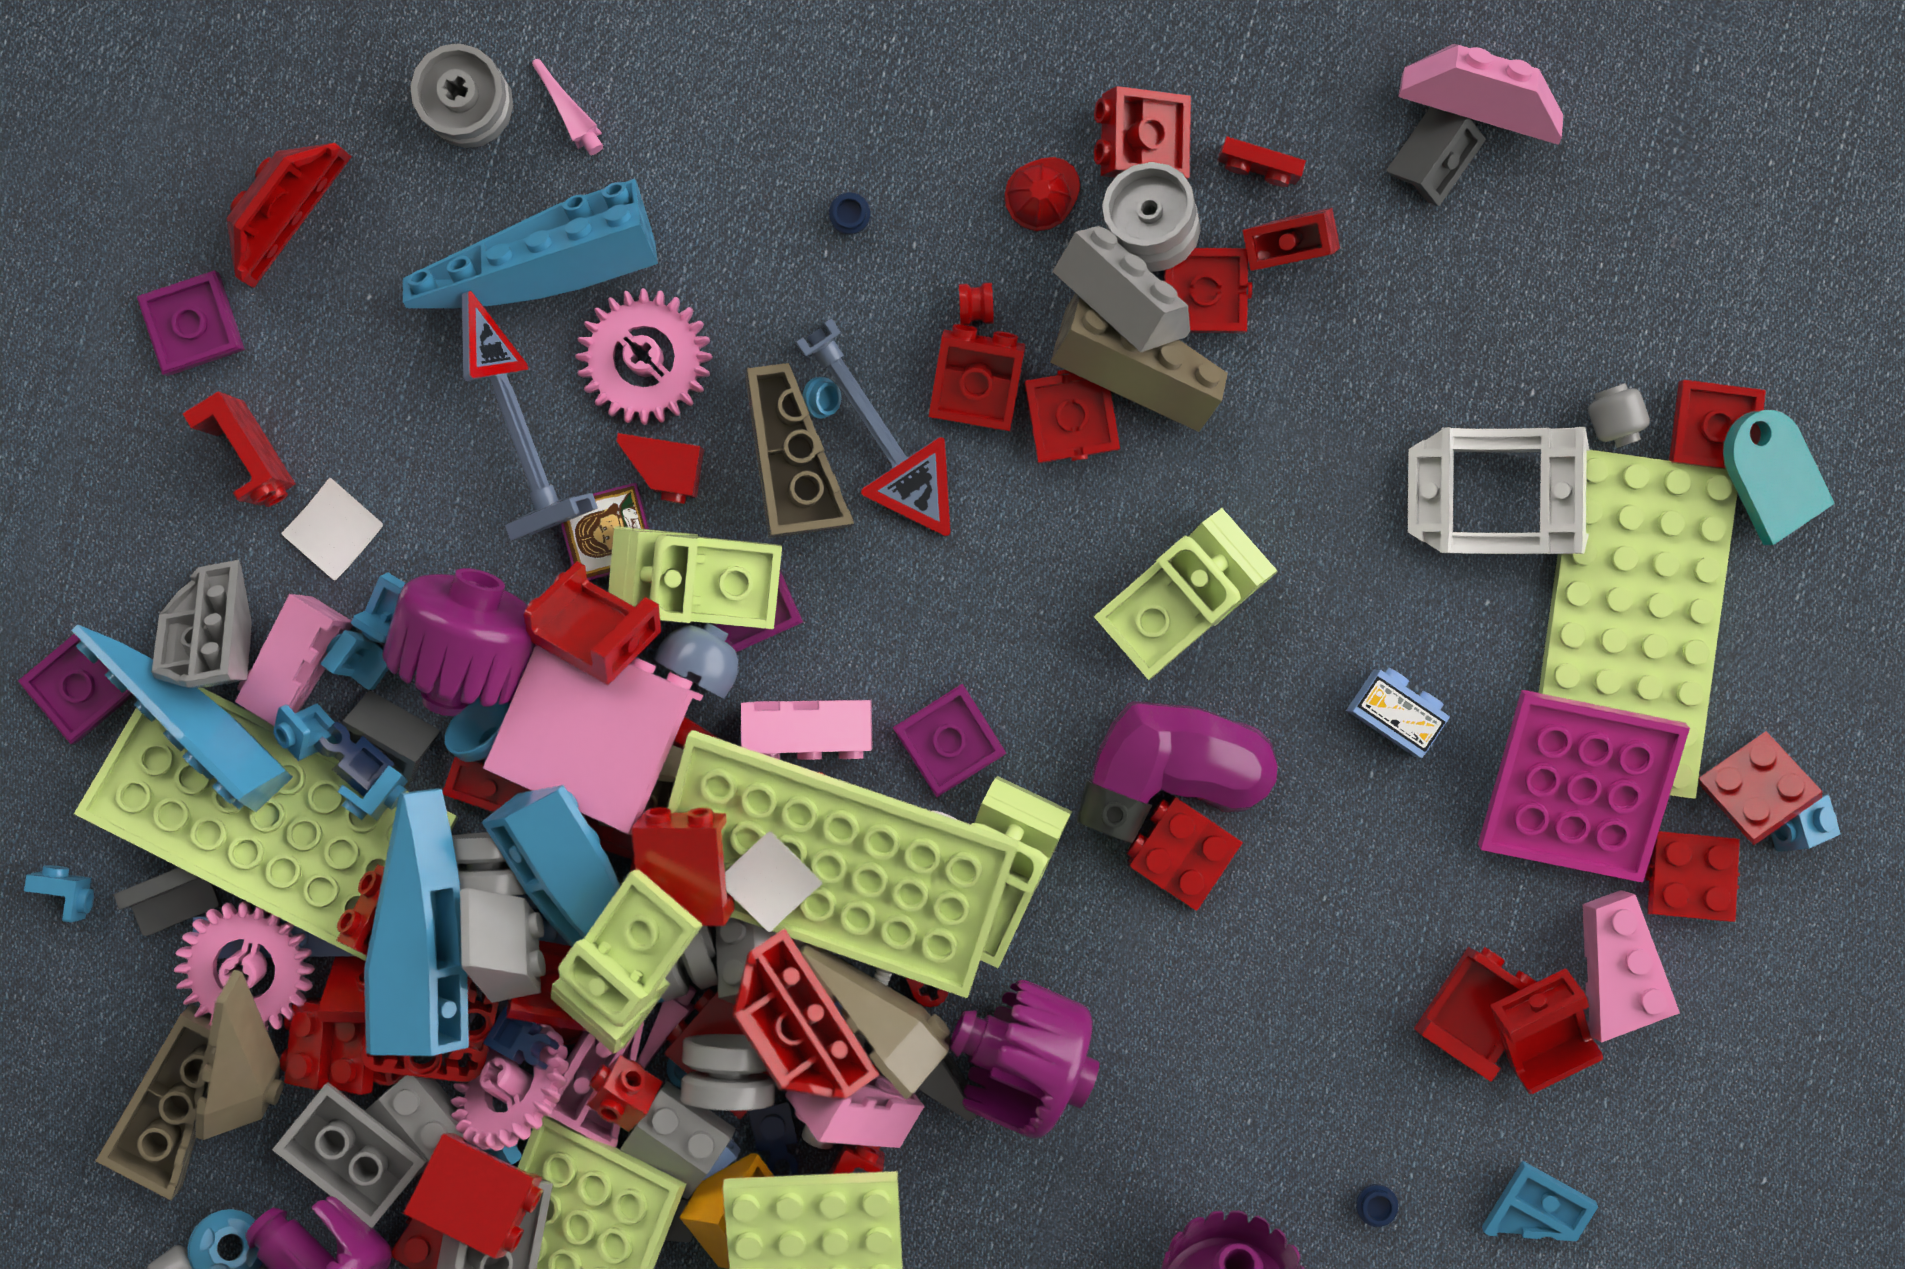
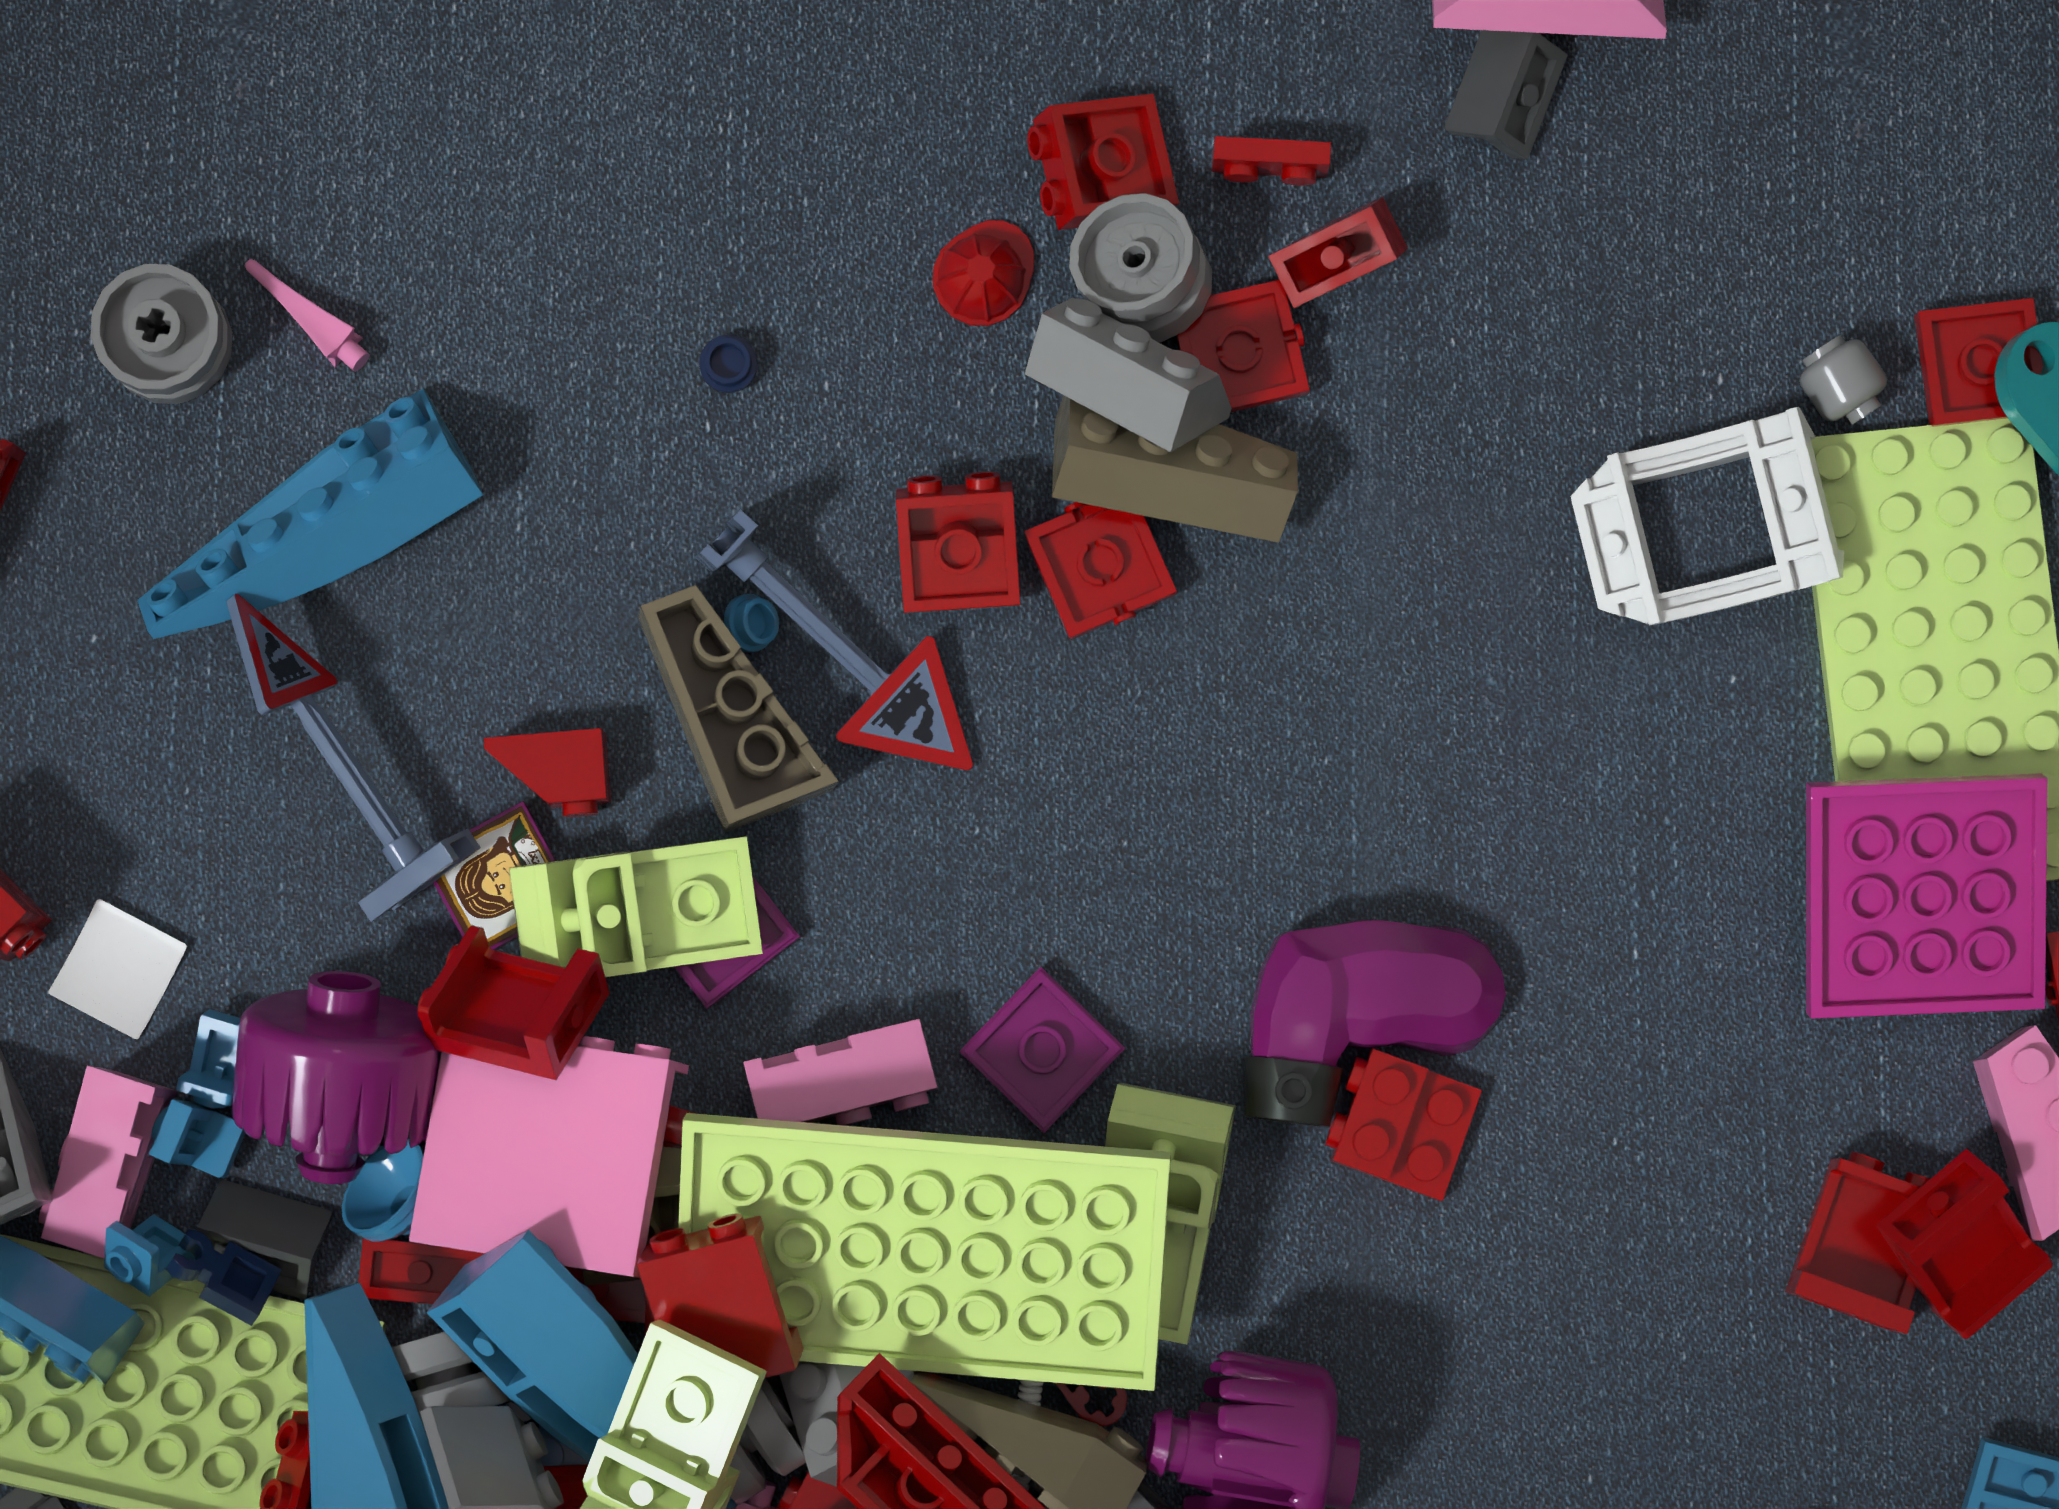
camera: 15 degrees left, 5 degrees down
dark azure bracket [337,765,408,821] -> none
bright pink gear [575,288,712,425] -> none
sand blue cylinder [653,623,739,699] -> none
white sticker [725,831,822,932] -> none
red wheel [959,282,994,325] -> none
yellowish green piece [1094,508,1278,680] -> none
brick [1346,668,1450,758] -> none

